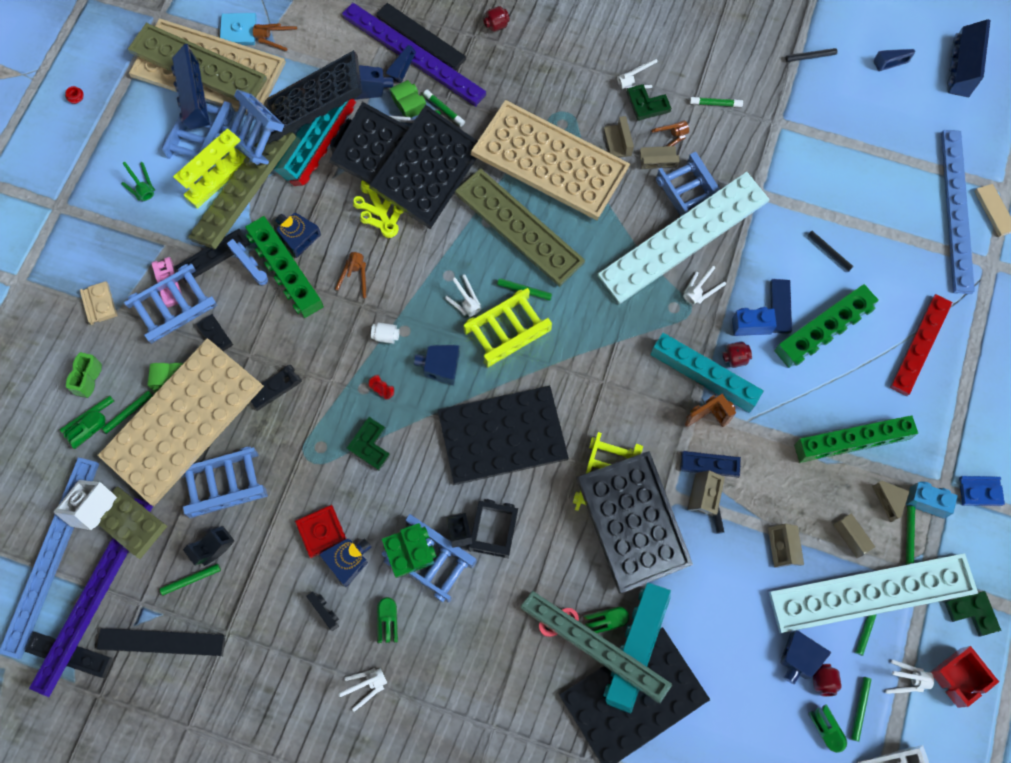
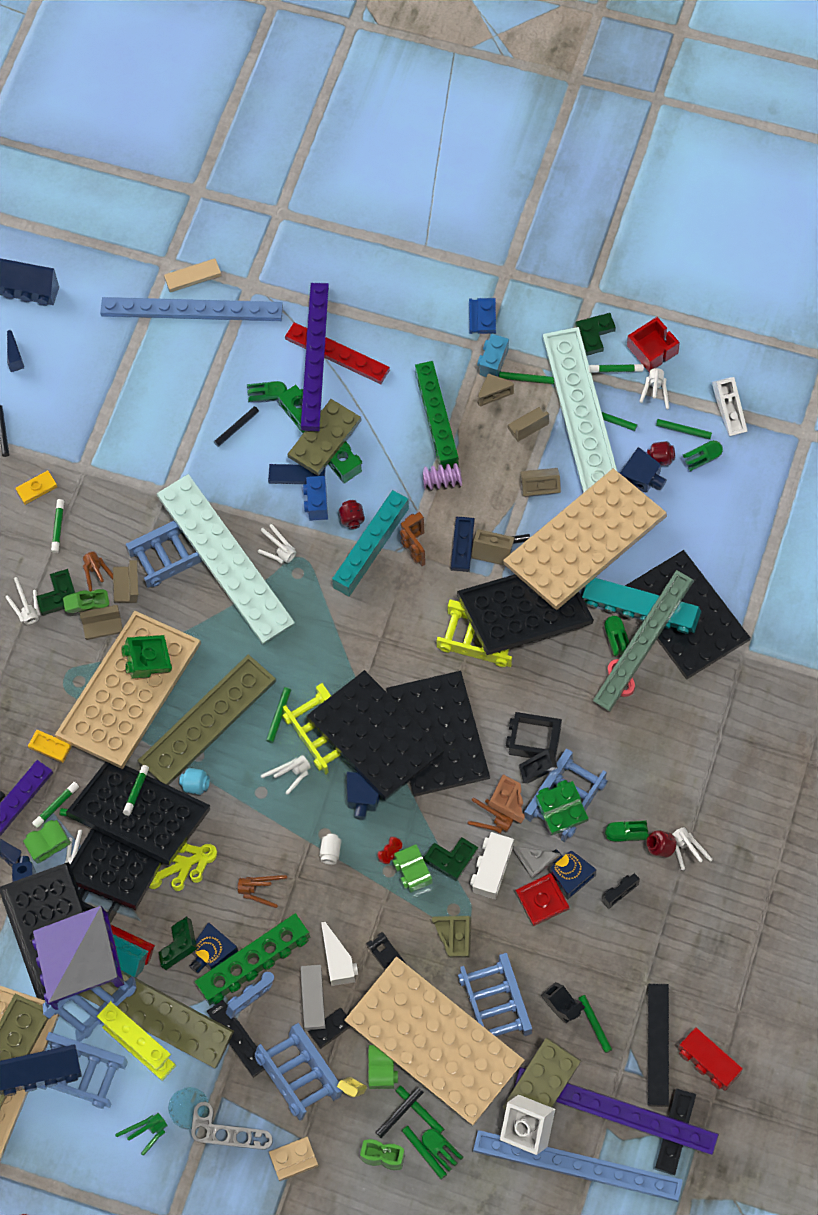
camera: 85 degrees left, 5 degrees down
bright pink plate [152,257,182,308] -> none
none -> yellow plate [15,470,57,505]
none -> yellow plate [28,730,72,763]
none -> panel [32,906,124,1010]
none -> bright green brick [63,589,109,613]
none -> green plate [122,635,172,679]
none -> green bar [123,765,149,816]
none -> dark green plate [158,916,197,970]
none -> clear light blue tile [168,1087,210,1130]
none -> medium azure head [179,768,210,795]
none -> light grey beam [191,1102,273,1150]
none -> green arm [247,381,287,402]
none -> olive plate [287,399,362,476]
none -> dark purple plate [301,283,329,431]
none -> light grey slope [301,965,325,1030]
none -> black plate [306,670,444,801]
none -> white slope [321,922,358,986]
none -> light yellow plate [337,1077,367,1097]
none -> black bar [376,1087,424,1138]
none -> bright green brick [393,844,433,893]
none -> lavender piece [423,463,462,490]
none -> olive wing [432,916,471,958]
none -> dark orange plant [468,798,514,834]
none -> white brick [470,832,514,900]
none -> nougat wing [487,774,525,823]
none -> tan plate [503,468,667,610]
none -> light grey tile [513,846,561,878]
none -> green bar [588,364,644,373]
none -> dark red head [647,830,677,858]
none -> red brick [678,1027,743,1091]

